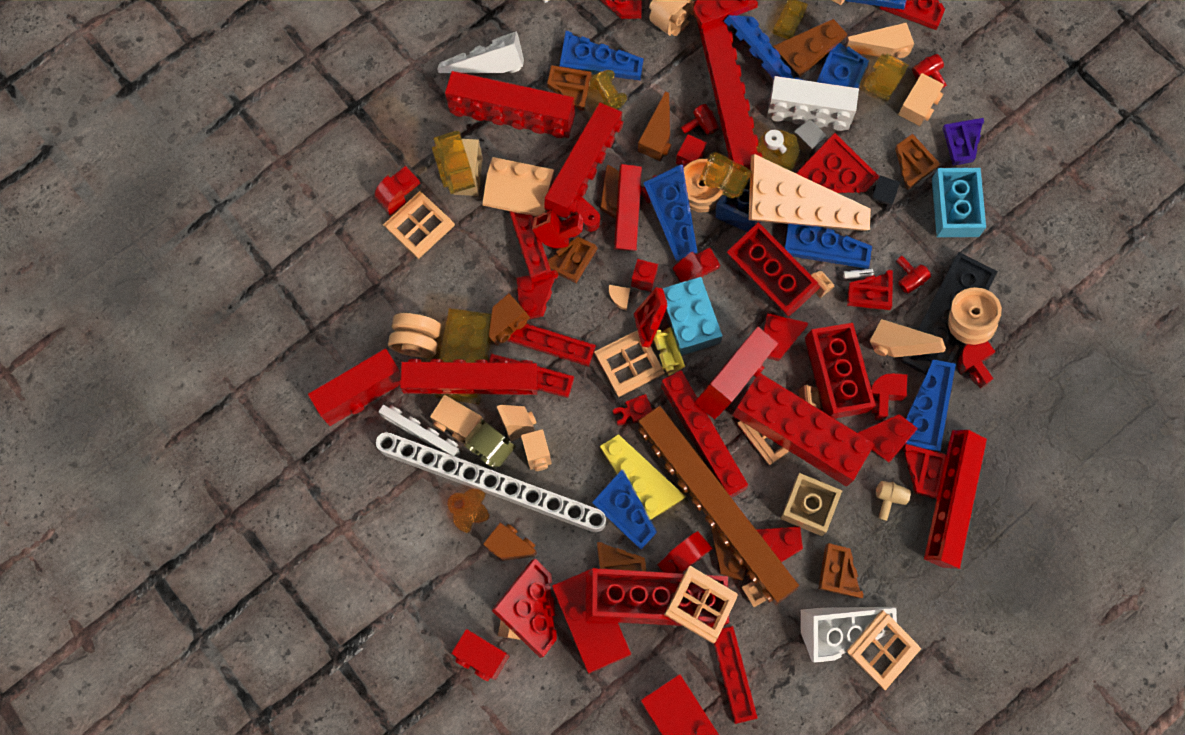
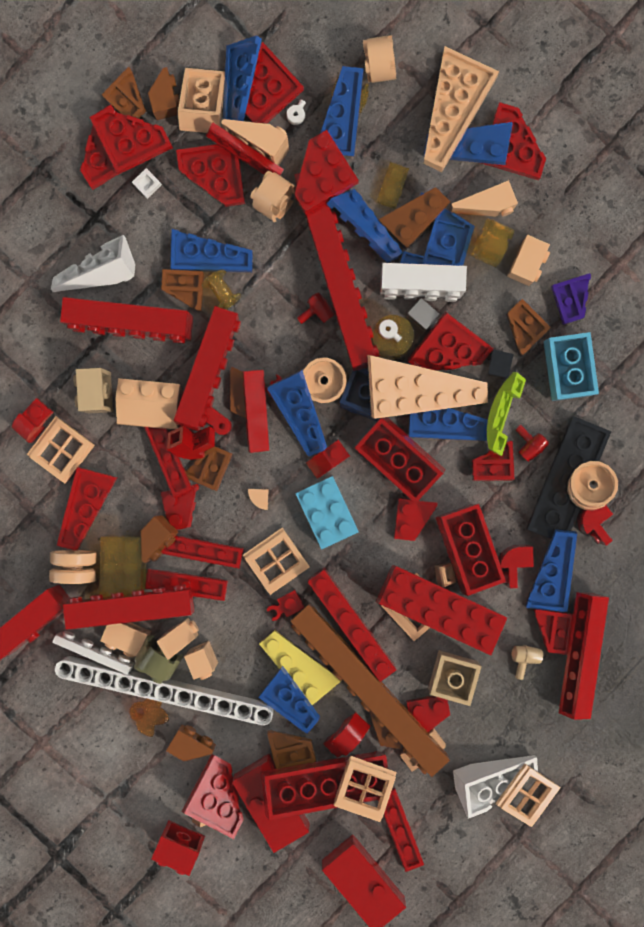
camera: 10 degrees left, 15 degrees up
clear yellow brick [432,130,475,194] -> none
red brick [631,259,658,292] -> none
red wing [633,287,668,348] -> none
dark orange slope [638,91,672,161] -> none
light yellow hinge [653,327,685,376] -> none
red brick [676,134,707,168] -> none
brick [694,327,778,420] -> none
clear yellow brick [700,152,752,198] -> none
light nougat slope [811,271,835,298] -> none
dark orange wing [818,543,863,599] -> none
white pin [843,269,874,280] -> none
red wing [858,414,918,463] -> none
light nougat slope [870,319,946,357] -> none
red piece [912,54,947,89] -> none
none -> red wing [56,467,118,551]
none -> lime slope [487,372,526,456]

